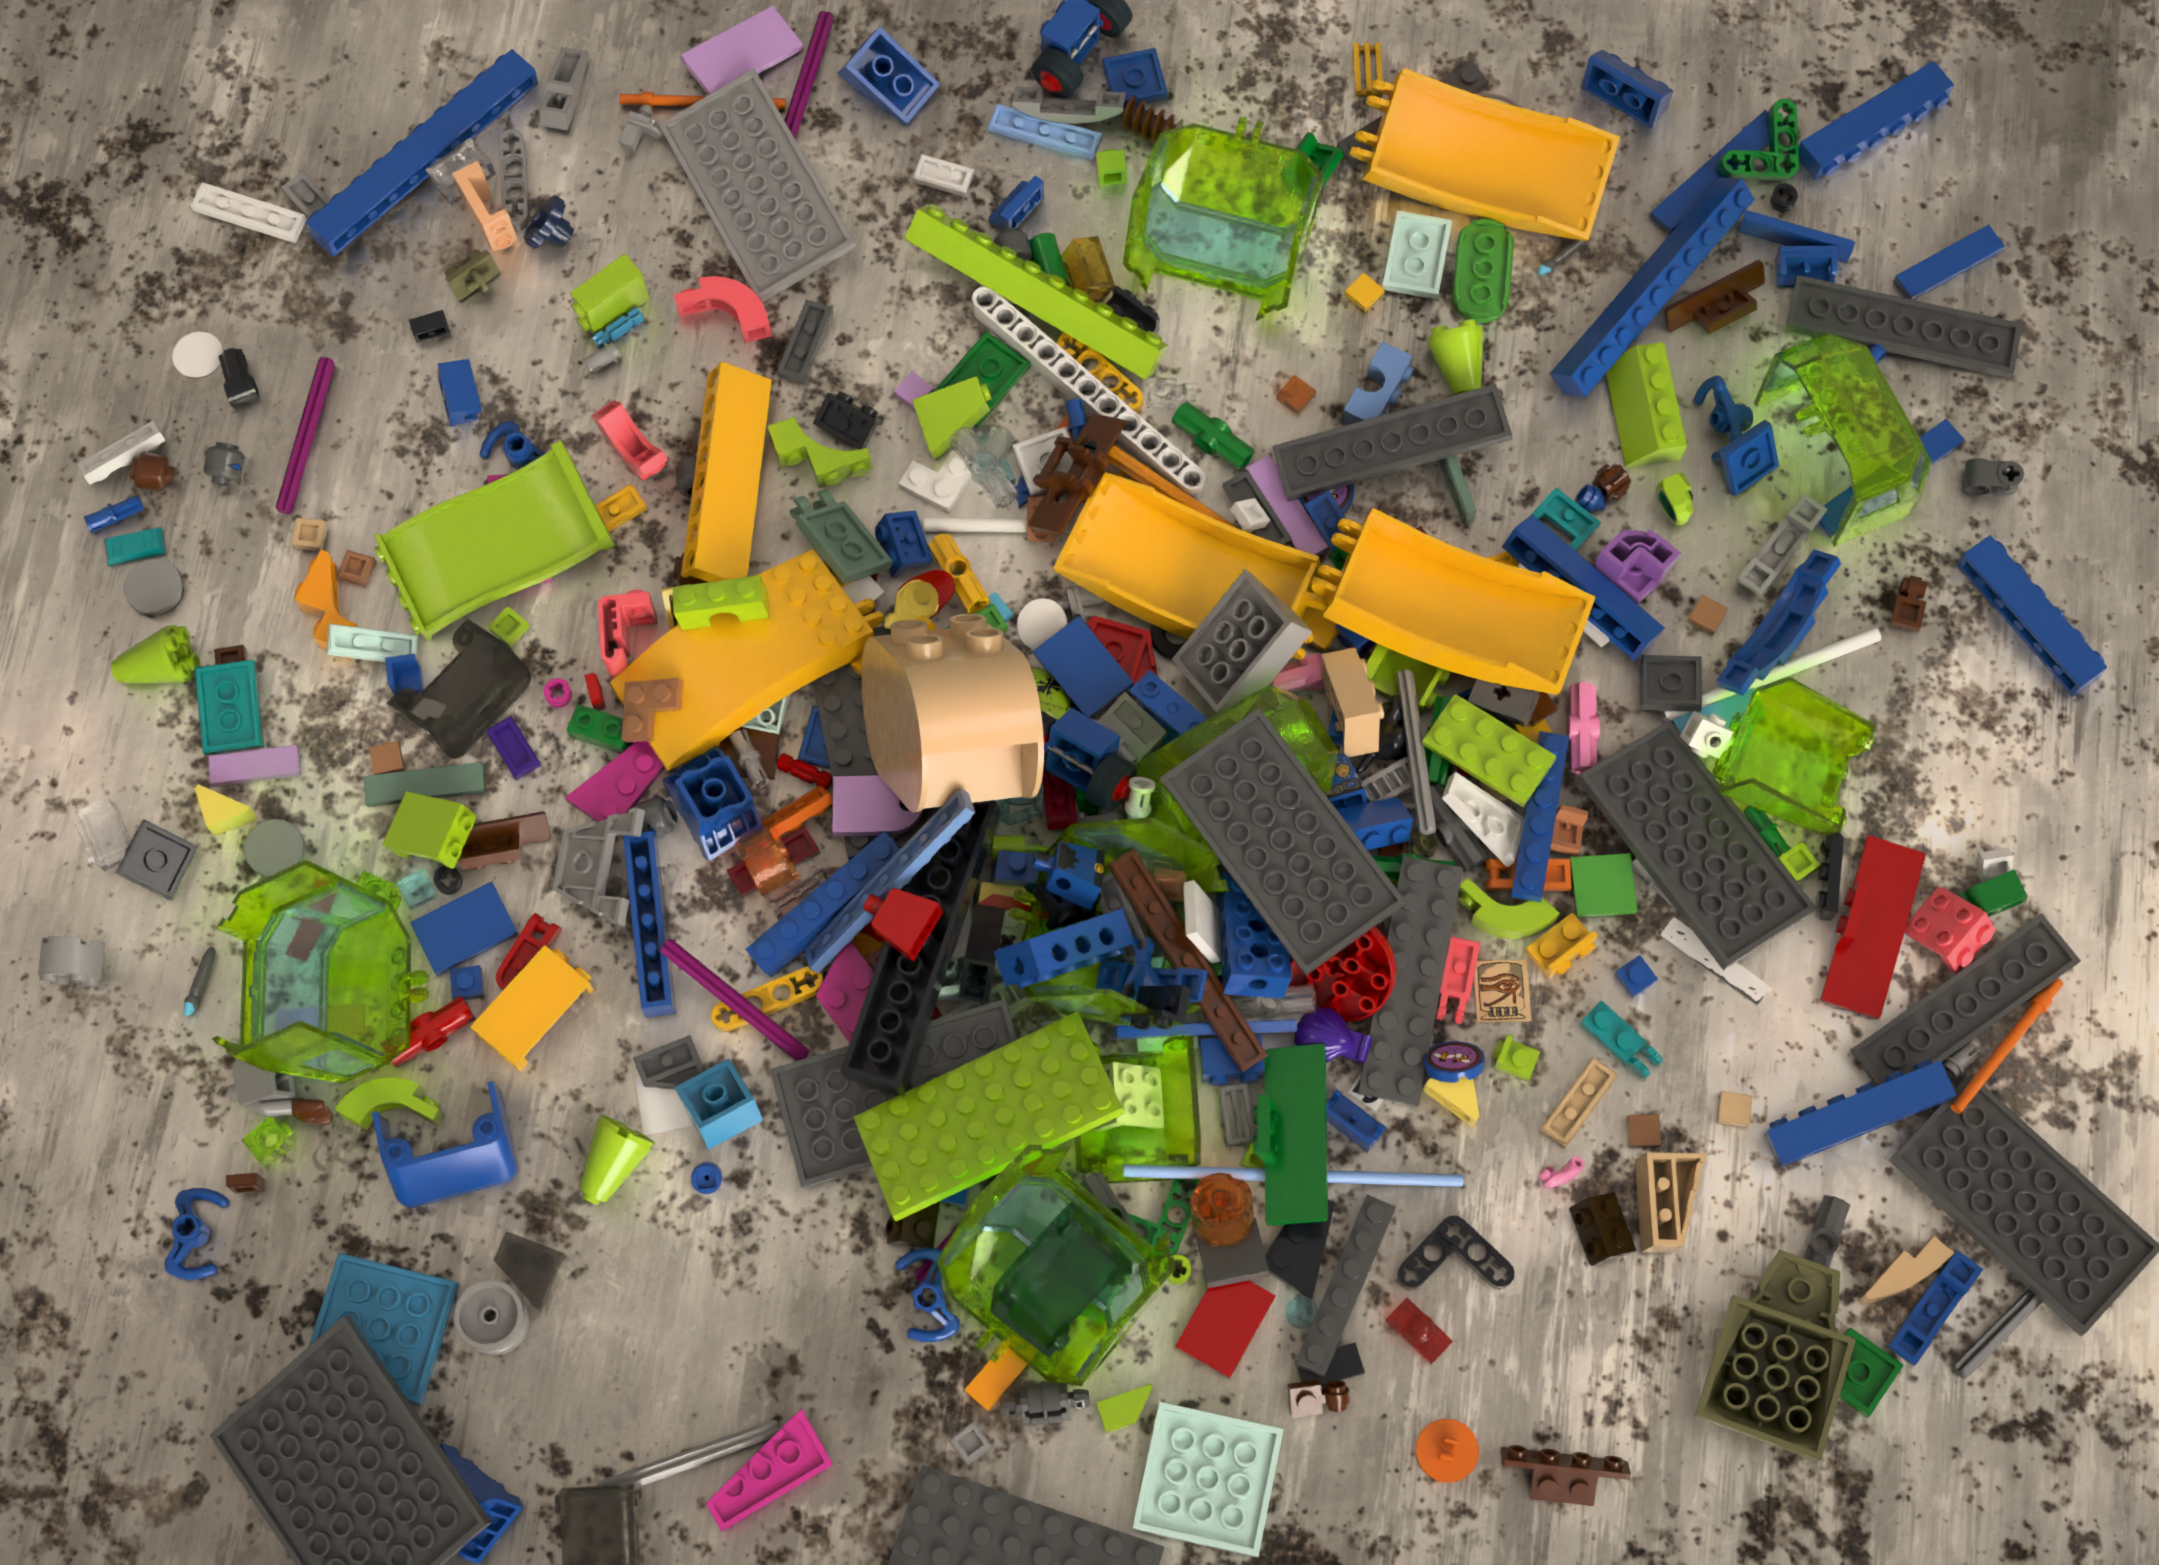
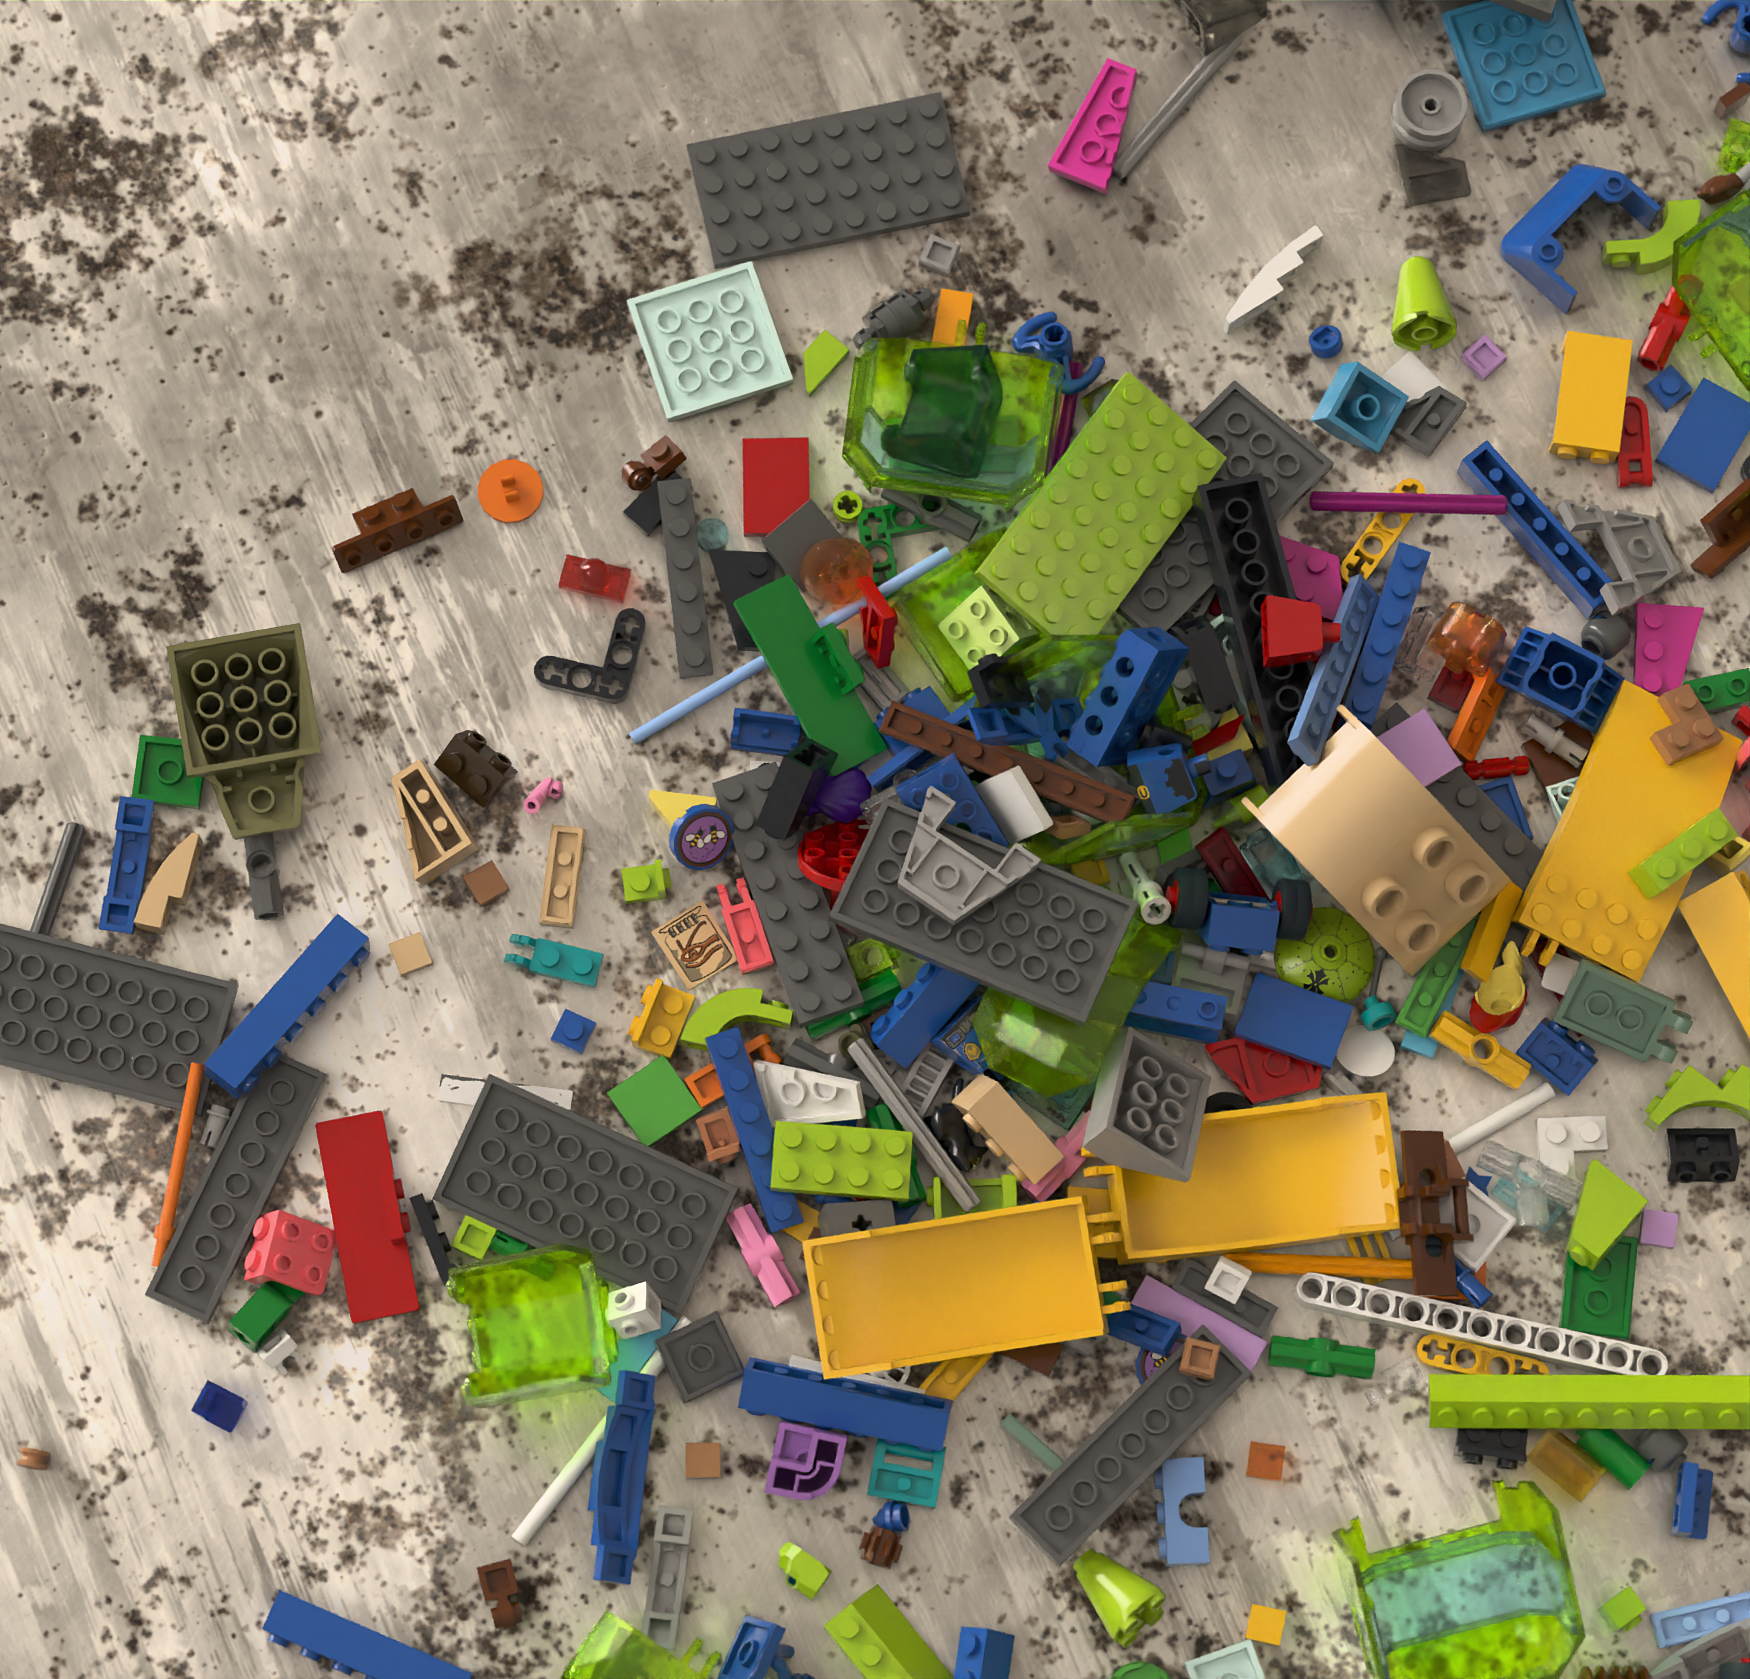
camera: 145 degrees right, 5 degrees up
none -> clear blue panel [191,1380,248,1433]
none -> black slope [756,738,839,841]
none -> red wing [856,575,898,669]
none -> light grey wing [897,786,1041,925]
none -> medium nougat tile [1178,1337,1221,1381]
none -> white slope [1223,225,1323,334]
none -> teal tile [1360,996,1397,1031]
none -> lavender tile [1460,335,1508,382]

